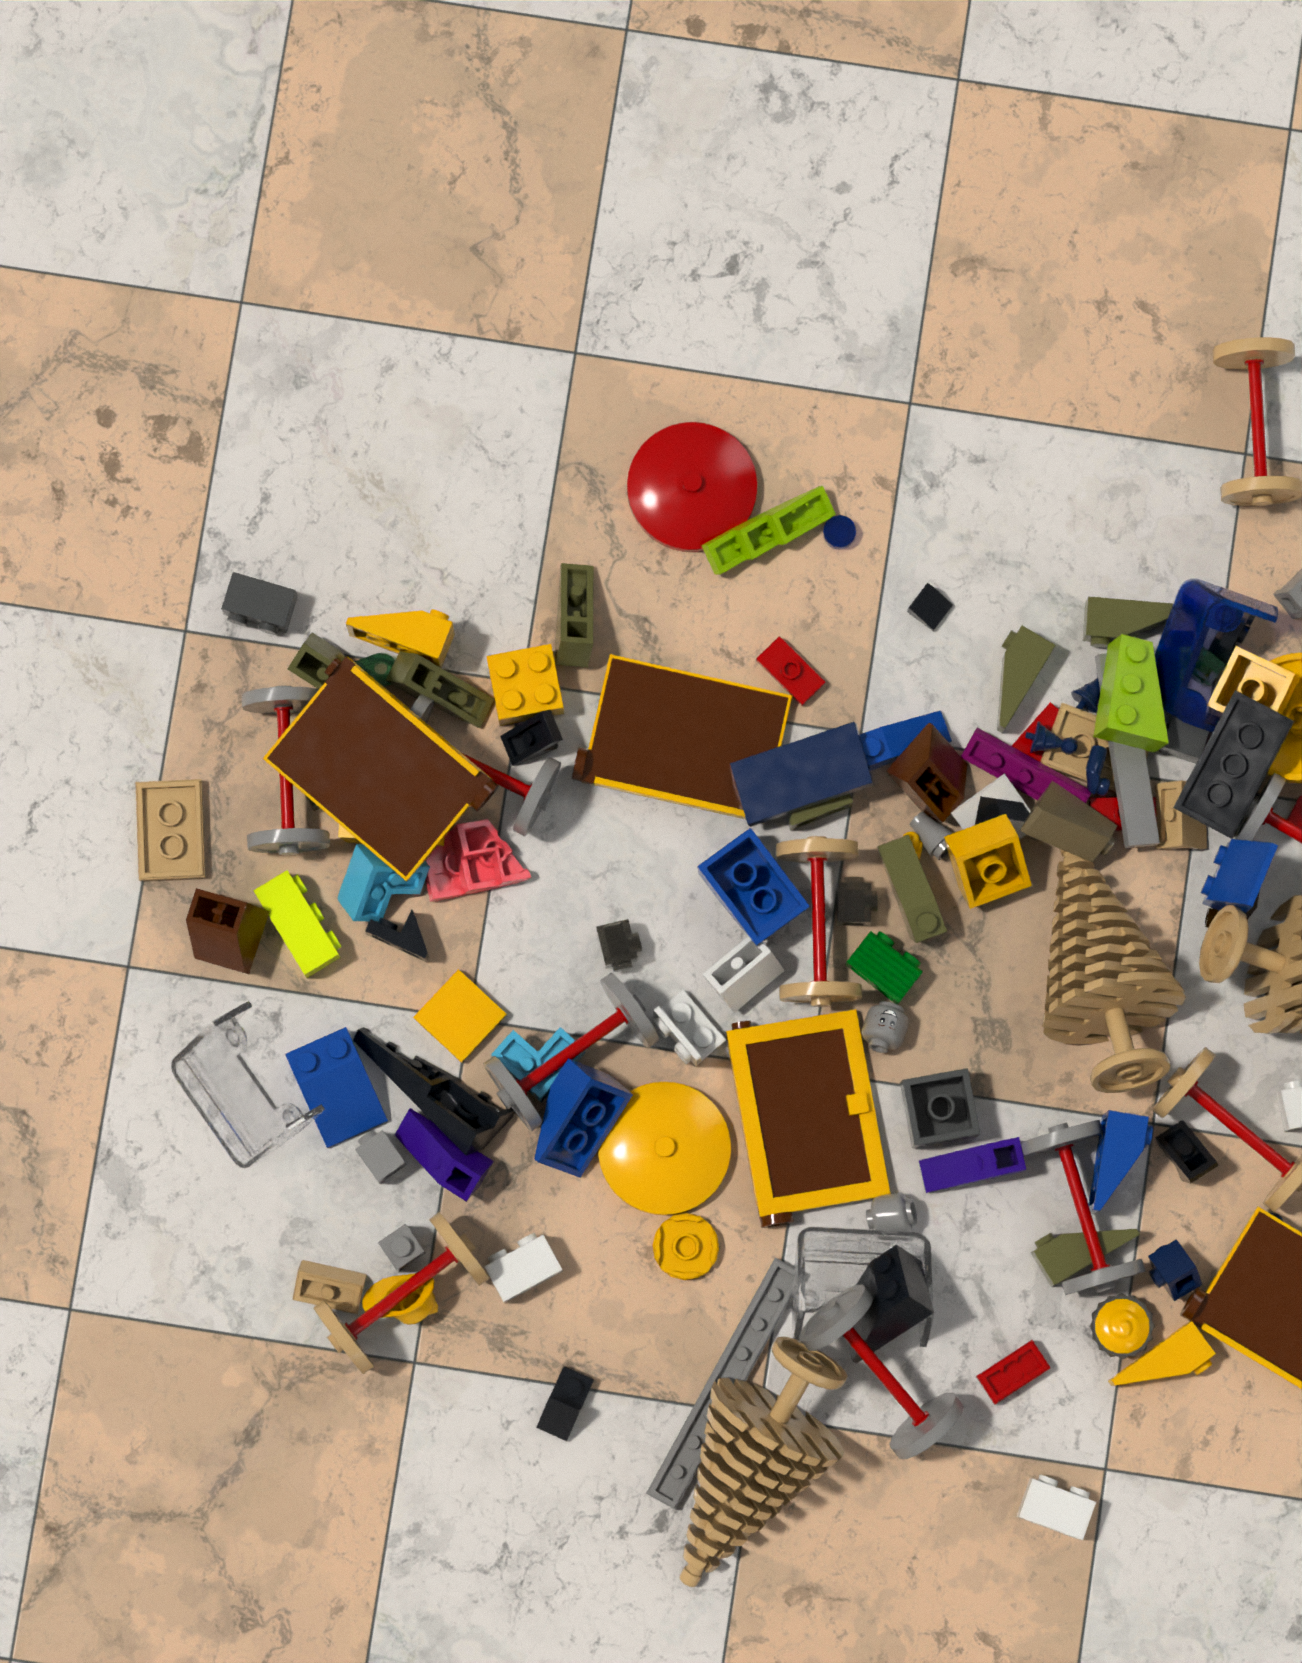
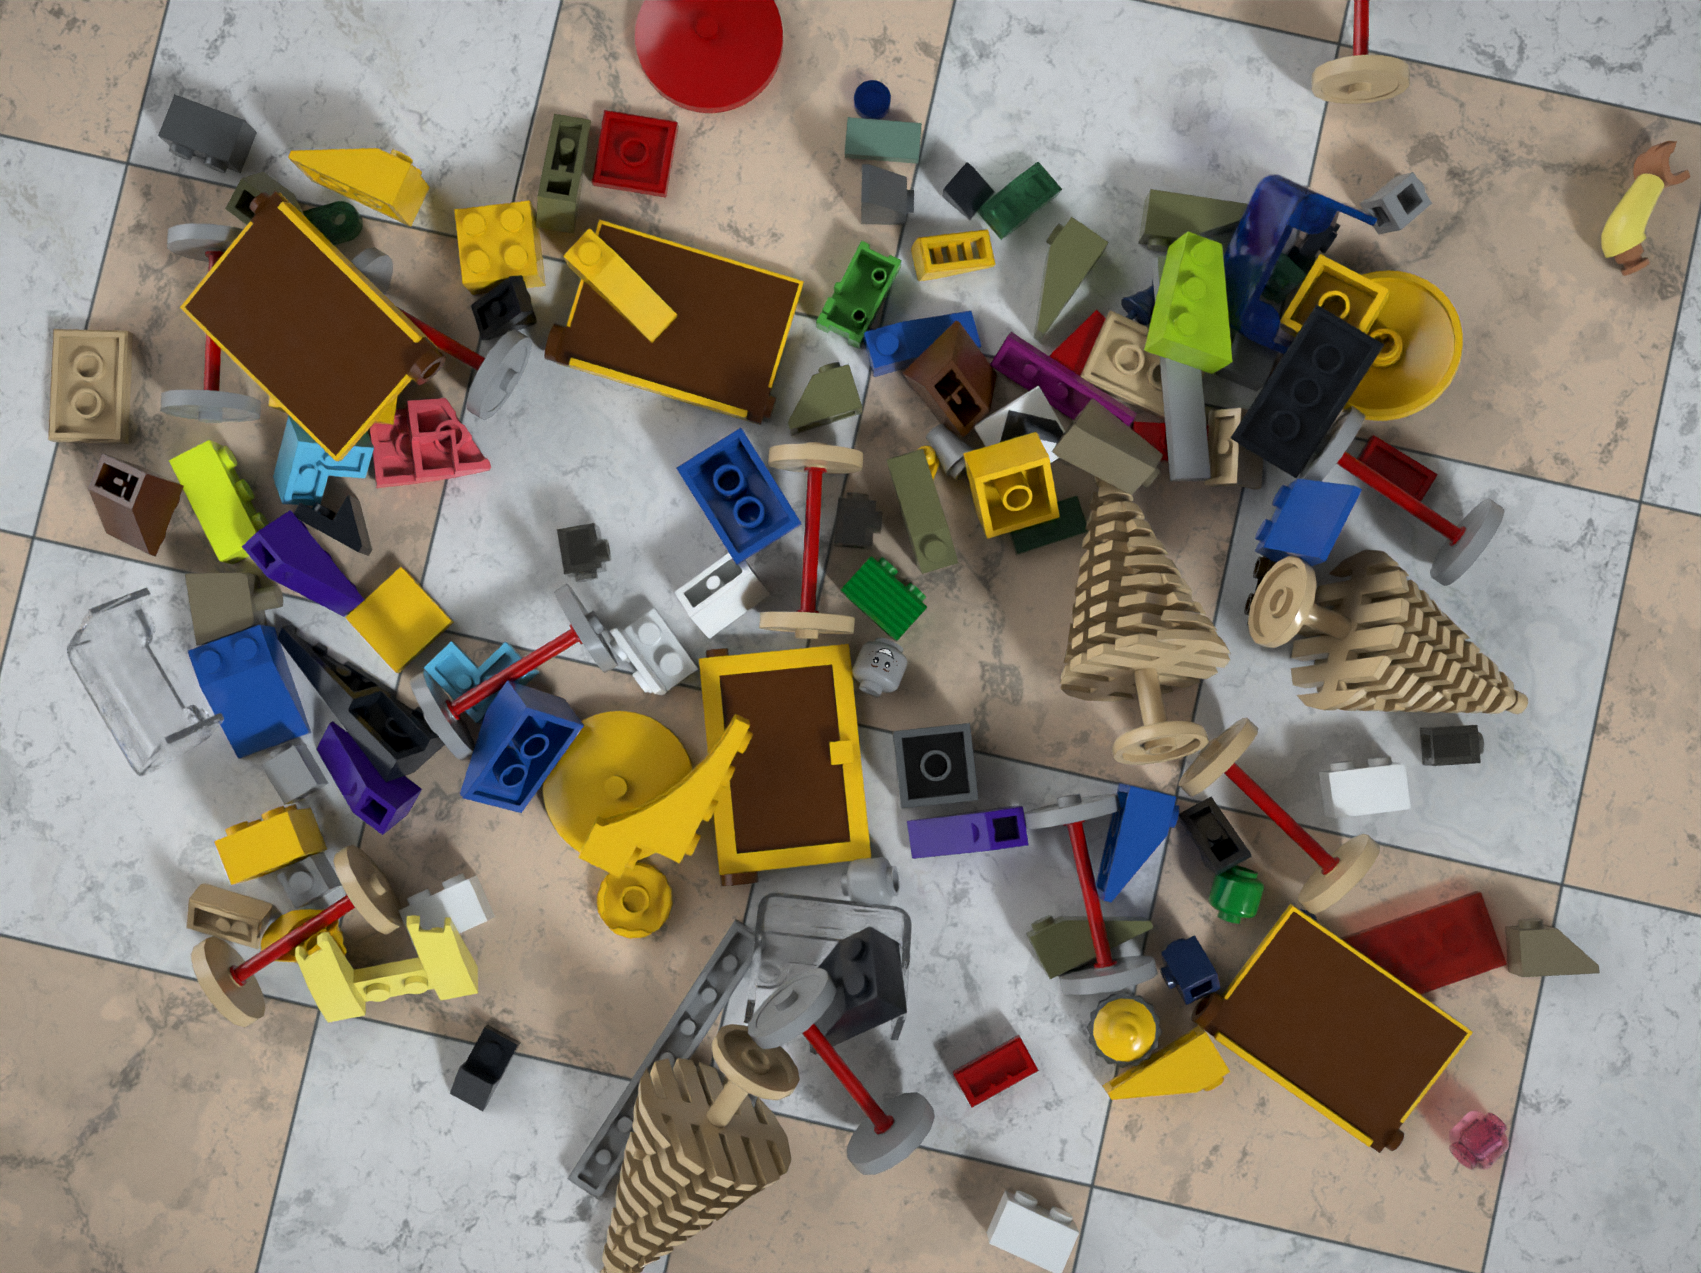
camera: 10 degrees right, 5 degrees up
olive slope [385,651,494,728] -> none
lime slope [701,486,836,575] -> none
dark blue tile [730,722,875,827] -> none
red plate [756,636,825,706] -> none
dark blue piece [1025,721,1078,755] -> none
dark blue arm [1086,745,1110,796] -> none
none -> dark tan torso [185,573,283,646]
none -> yellow brick [214,804,327,885]
none -> dark purple slope [242,510,364,617]
none -> light yellow wedge [295,915,478,1023]
none -> yellow slope [563,228,677,343]
none -> yellow arch [578,713,753,878]
none -> red tile [592,110,679,198]
none -> bright green piece [816,241,902,349]
none -> sand green tile [845,117,922,164]
none -> dark grey slope [861,164,914,225]
none -> yellow slope [911,229,996,281]
none -> clear green slope [977,161,1062,240]
none -> clear green plate [1009,496,1088,555]
none -> green head [1208,865,1264,924]

